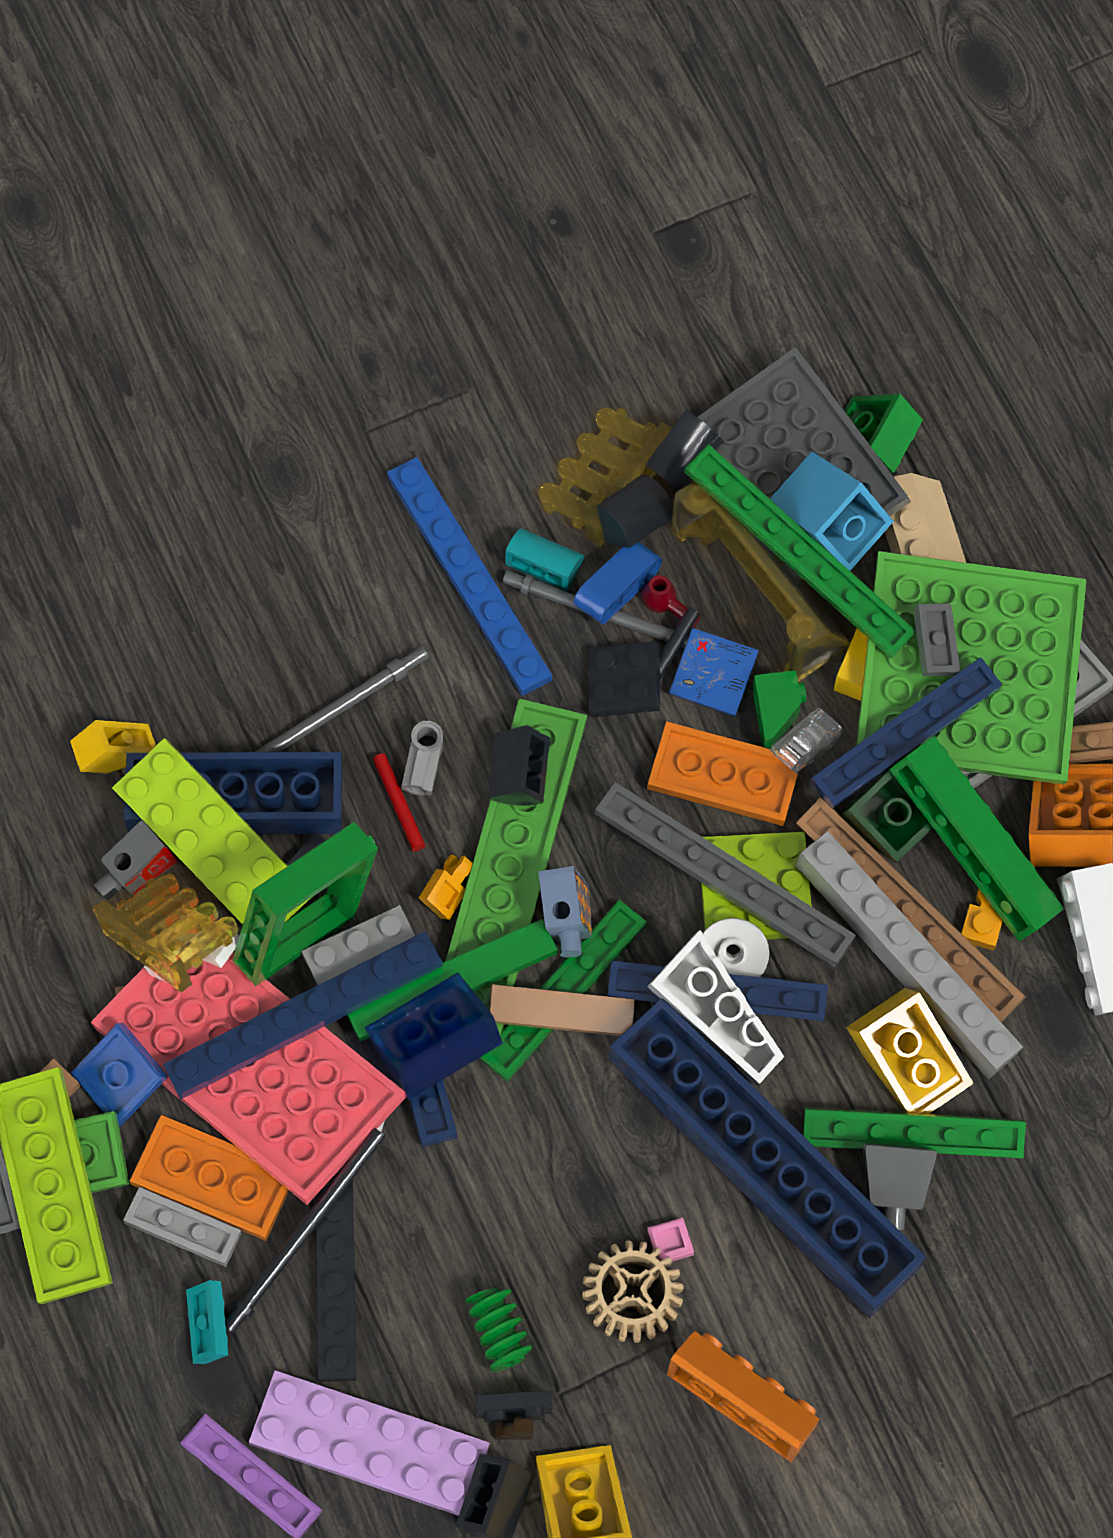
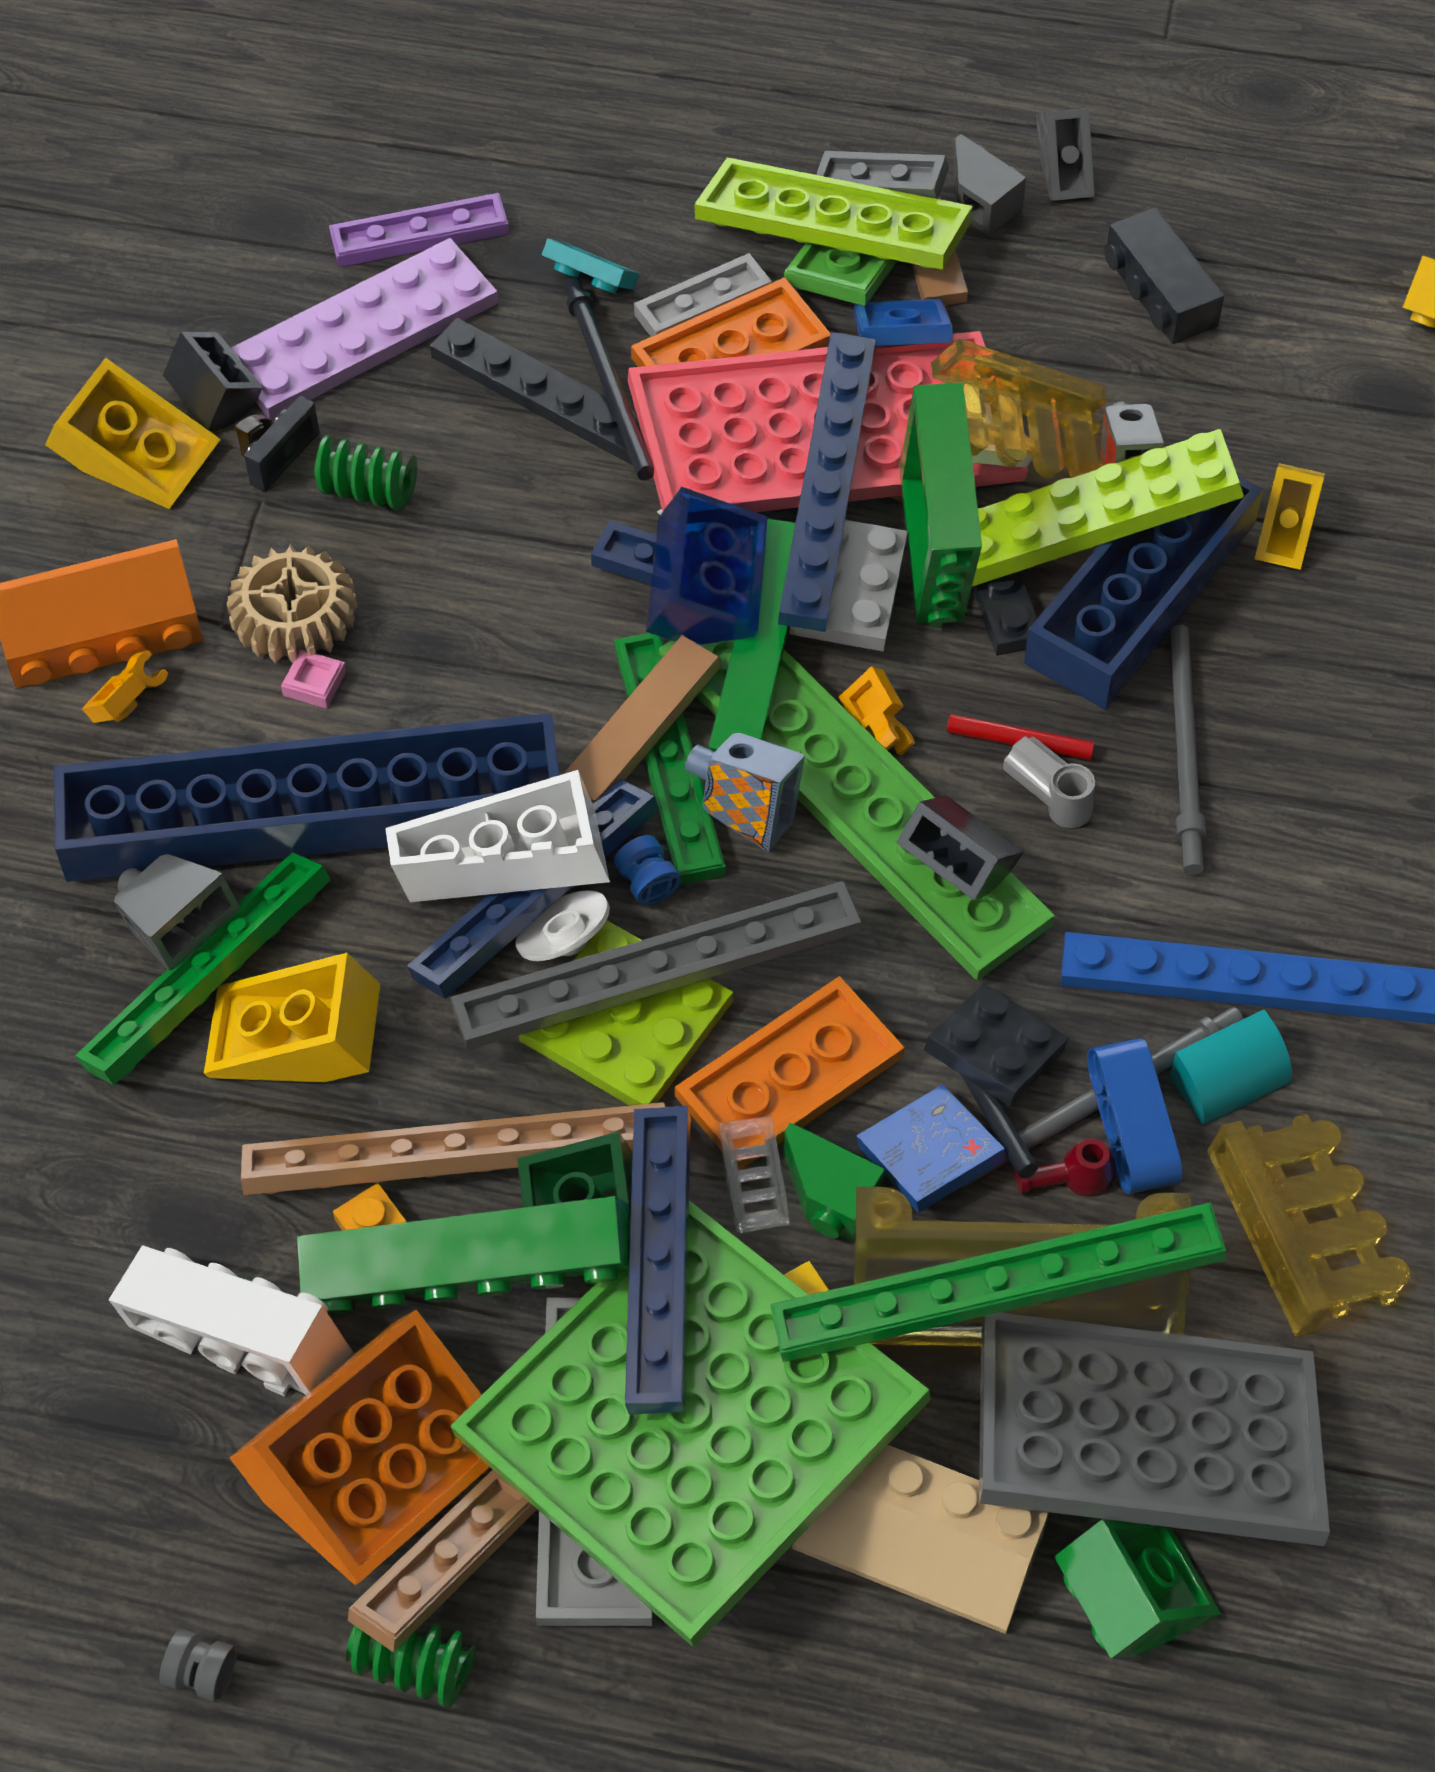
camera: 130 degrees right, 10 degrees down
black brick [596,474,675,548] -> none
black brick [645,410,724,495] -> none
dark azure slope [770,452,894,571] -> none
light grey brick [795,831,1023,1080] -> none
dark grey plate [913,604,960,676] -> none
none -> light orange plate [82,650,168,723]
none -> blue wheel [614,835,681,906]

